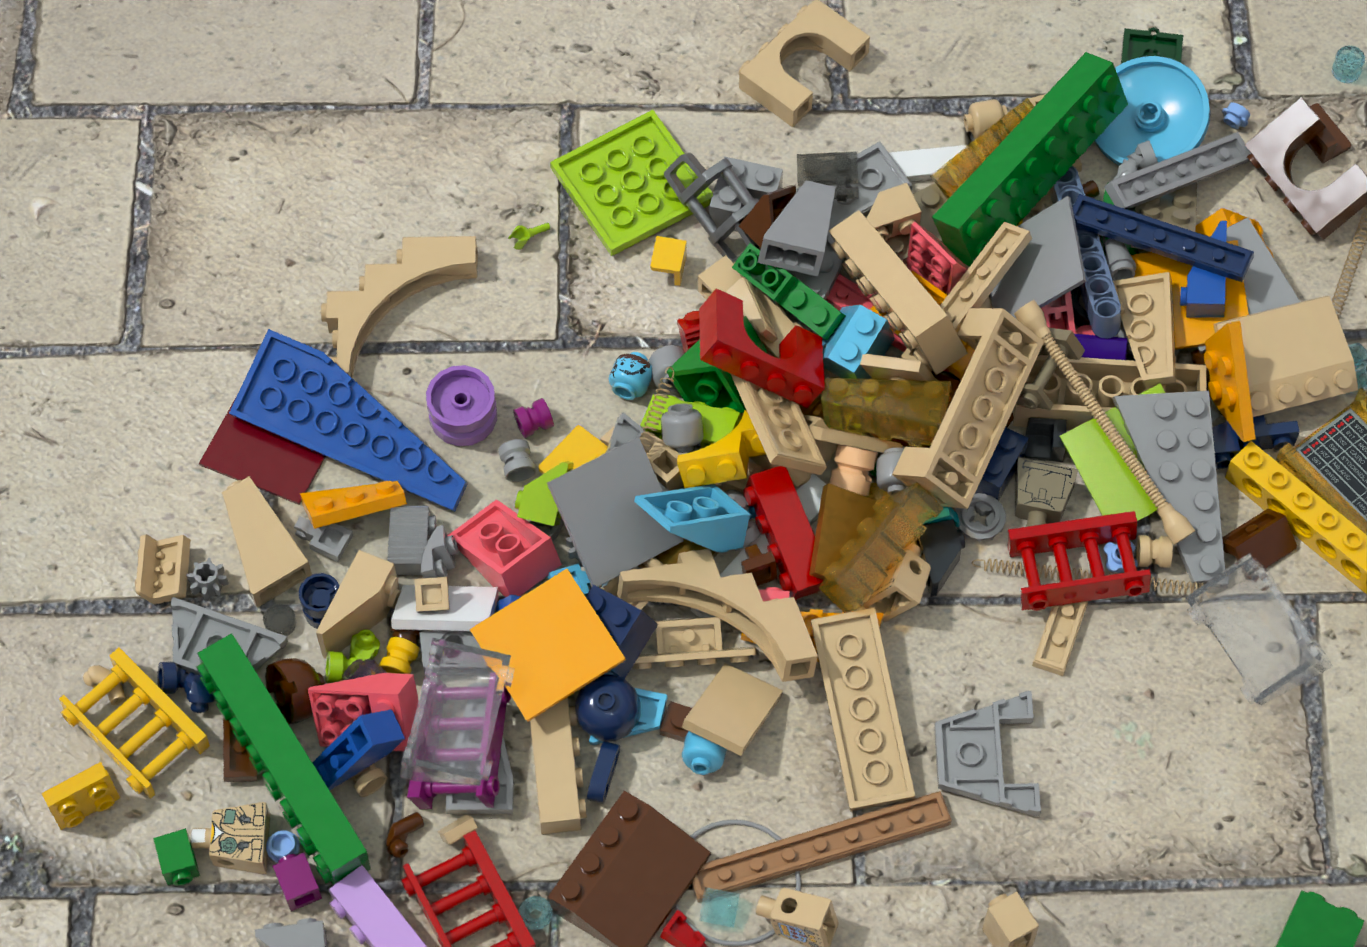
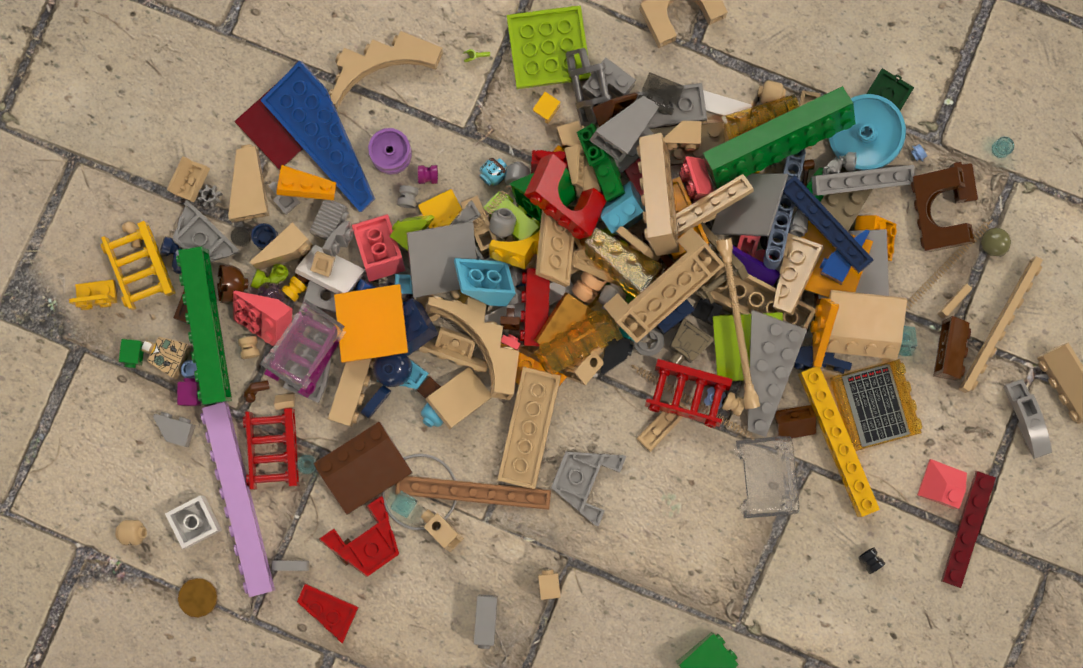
camera: 20 degrees right, 20 degrees up
blue slope [312,709,405,791] -> none

